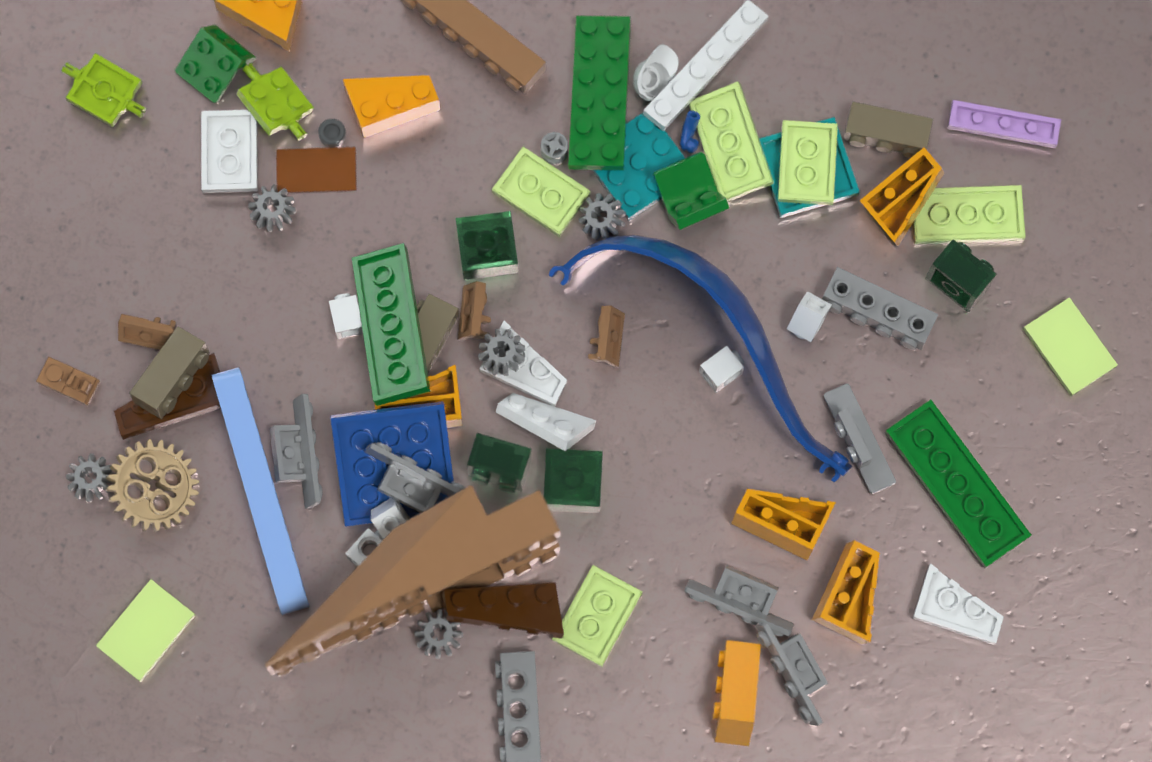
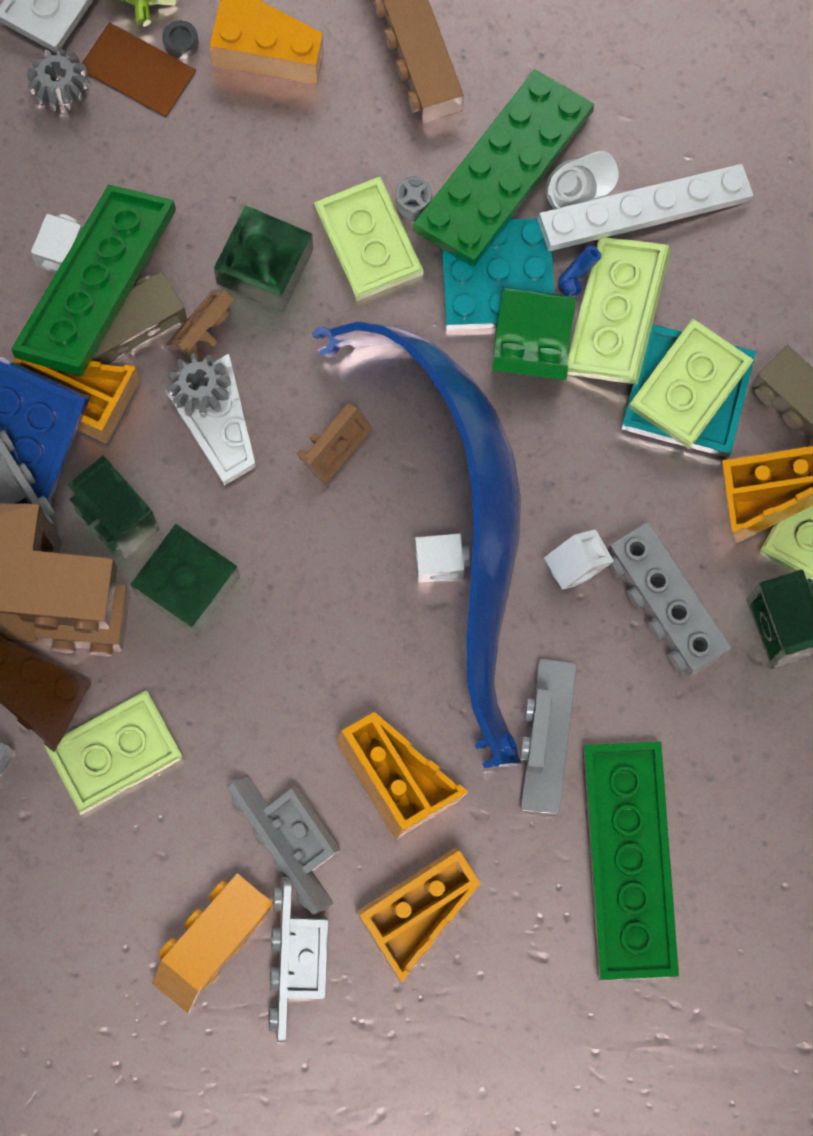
camera: 30 degrees right, 0 degrees up
white wing [496,393,596,451] -> none
light grey gear [579,193,626,240] -> none
white wing [913,564,1004,645] -> none

